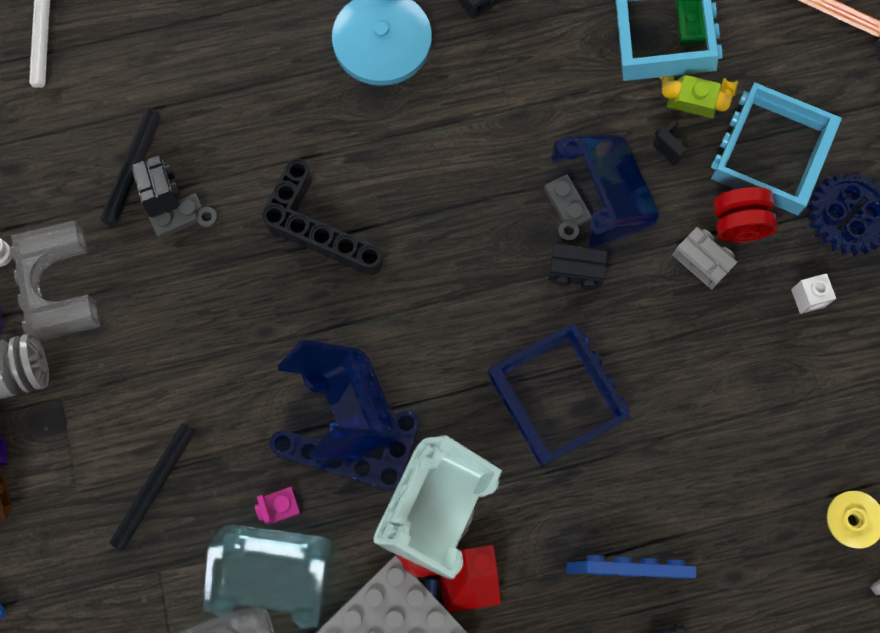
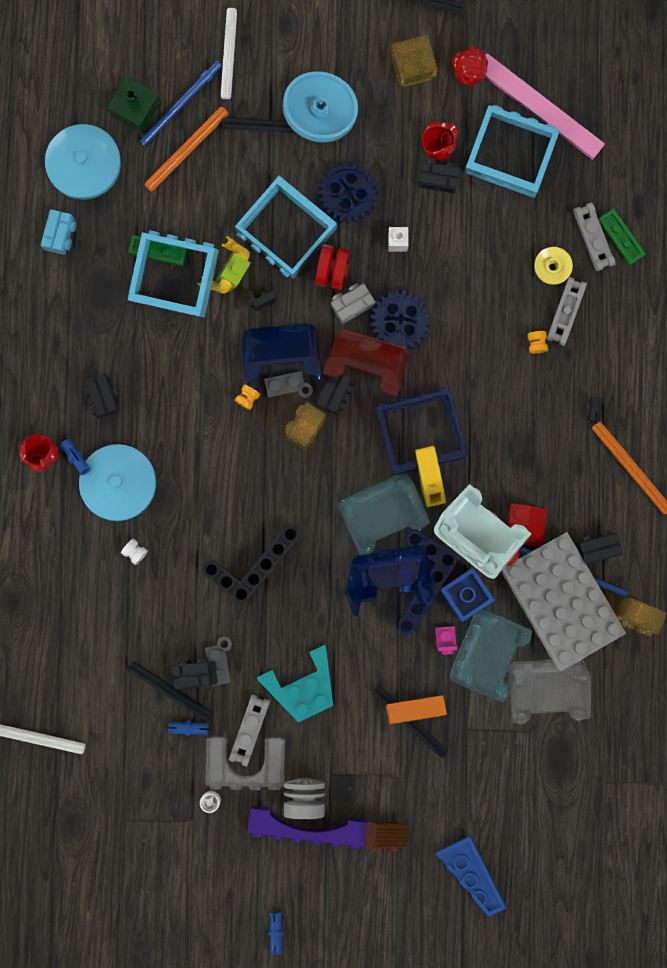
camera: 75 degrees left, 10 degrees up
blue wing [566,555,696,579] -> none
none -> white wheel [121,539,148,565]
none -> blue pin [168,721,209,736]
none -> light grey plate [229,694,270,767]
none -> light orange wheel [234,384,260,410]
none -> teal wing [257,645,333,722]
none -> clear yellow brick [285,402,326,451]
none -> clear red windscreen [323,330,409,396]
none -> clear light blue windscreen [337,474,430,555]
none -> clear blue gear [370,290,431,352]
none -> orange tile [386,695,447,724]
none -> yellow slope [415,446,446,507]
none -> blue brick [439,568,495,622]
none -> light orange wheel [527,331,548,354]
none -> light grey plate [546,277,587,346]

